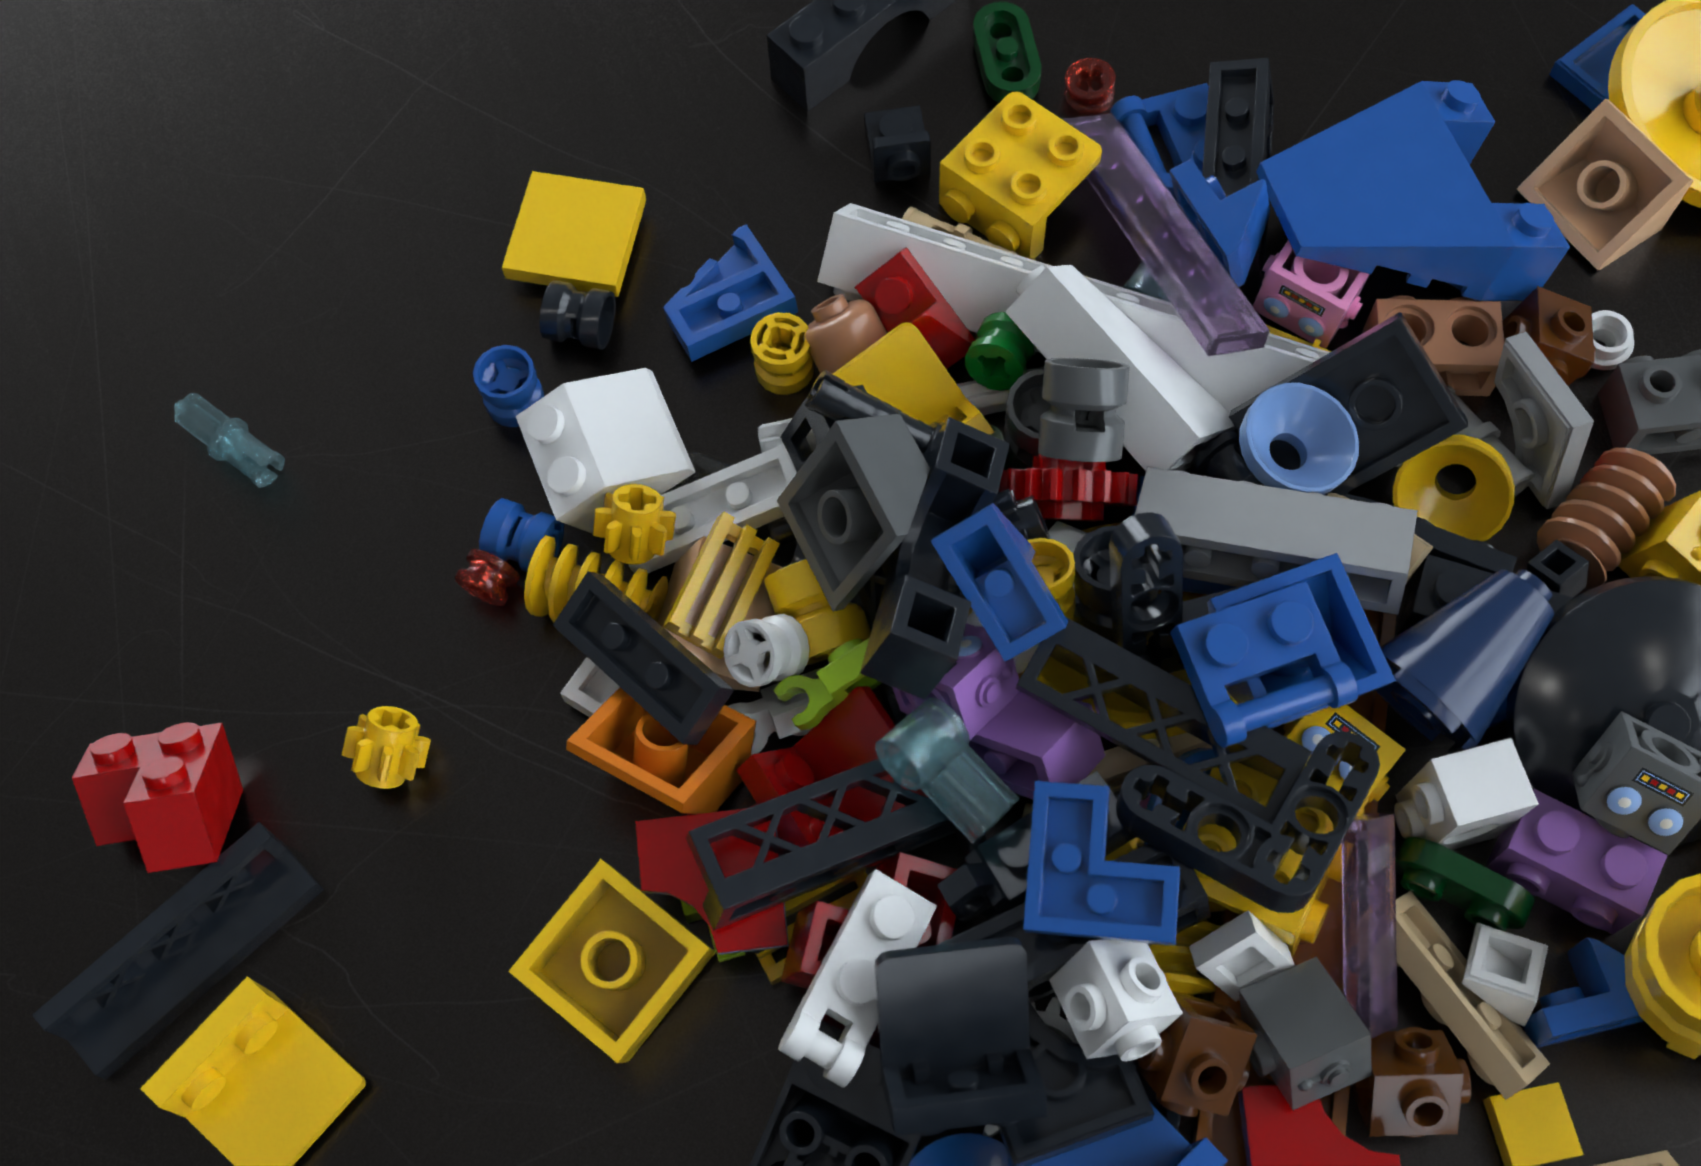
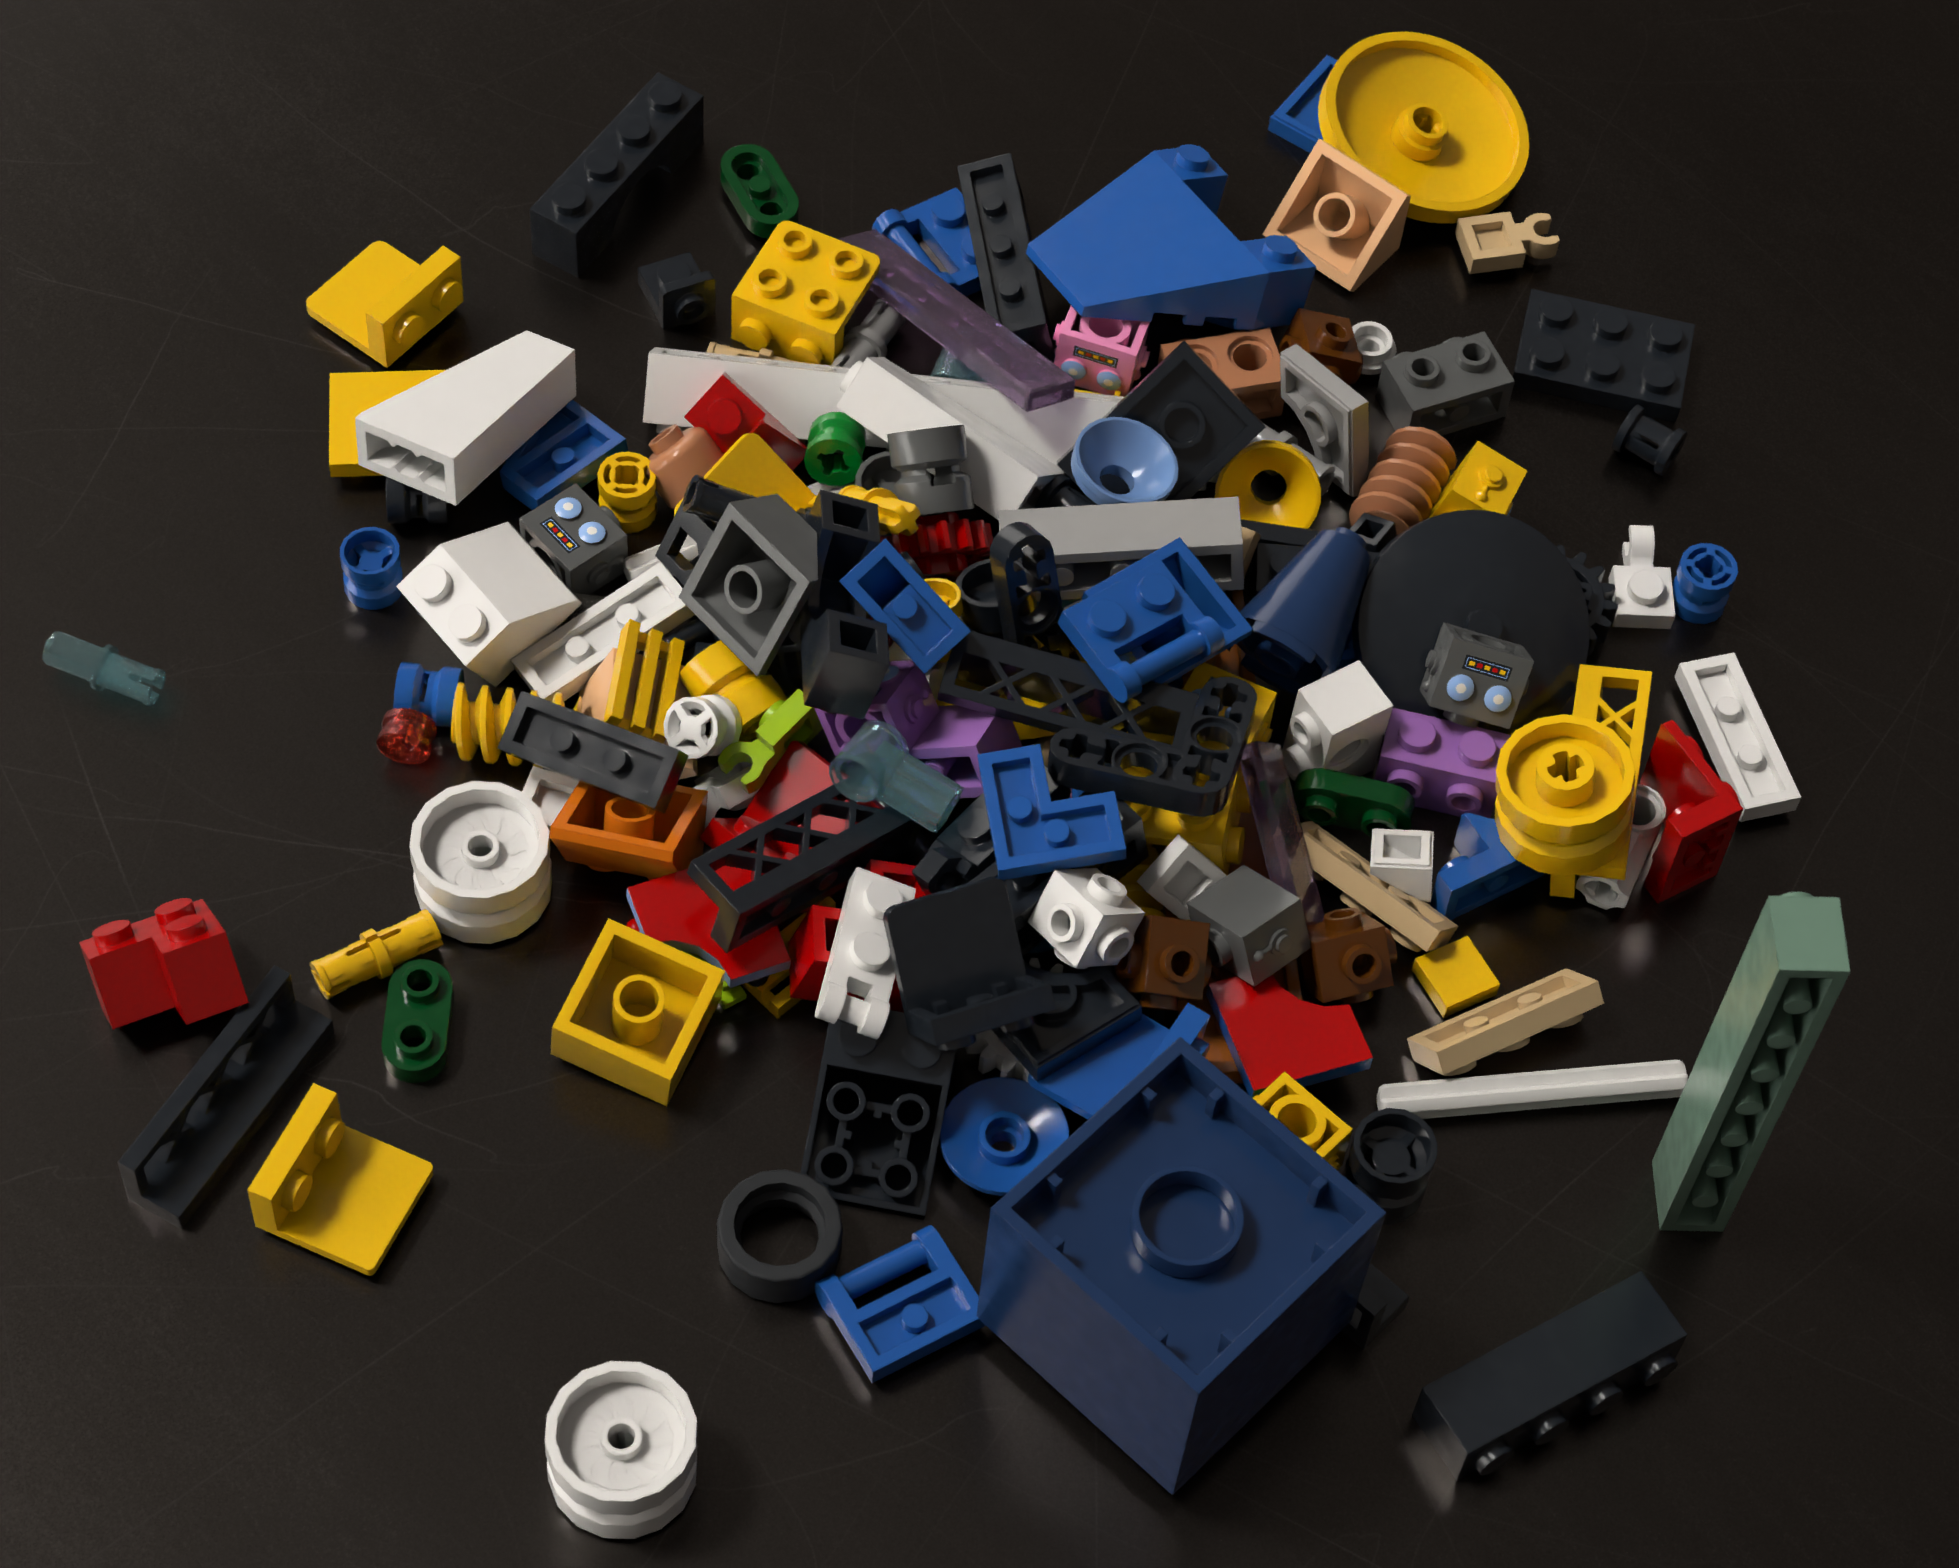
camera: 25 degrees left, 10 degrees down
yellow gear [342,706,431,789] -> none
yellow gear [593,484,676,564] -> none
clear red bush [1064,58,1116,115] -> none
blue slope [1170,158,1270,290] -> none
none -> yellow bracket [306,241,464,368]
none -> yellow pin [309,909,443,1000]
none -> white slope [355,330,576,506]
none -> dark green plate [381,959,454,1083]
none -> white wheel [409,781,553,944]
none -> dark grey head [519,483,628,601]
none -> light grey pin [830,298,907,368]
none -> yellow axle [838,485,921,536]

